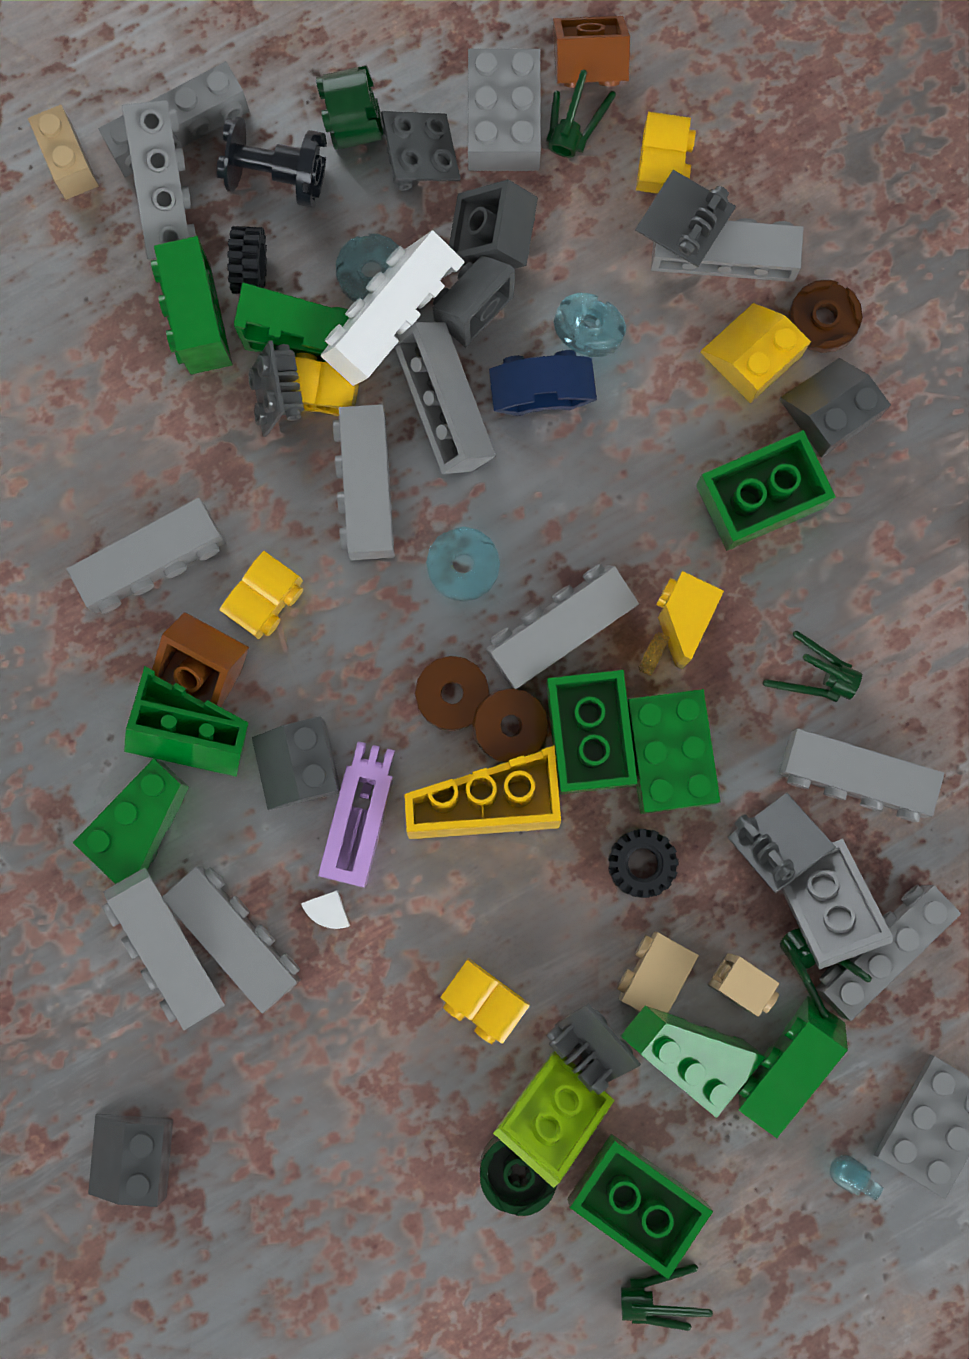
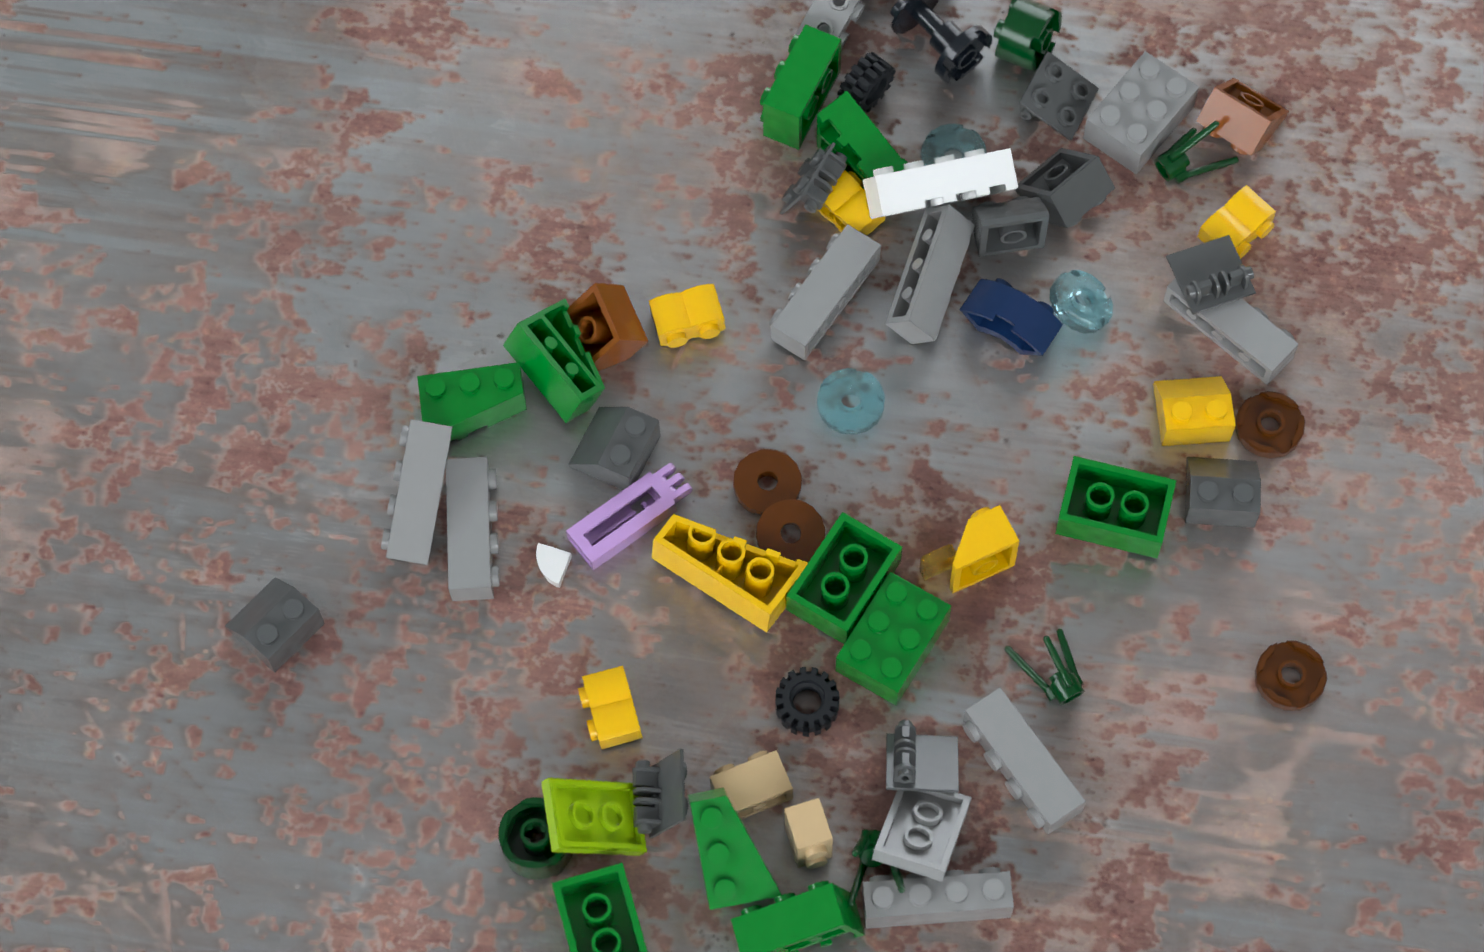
camera: 40 degrees right, 15 degrees down
light grey brick [66,497,226,614] -> none
light grey brick [486,564,639,689] -> none

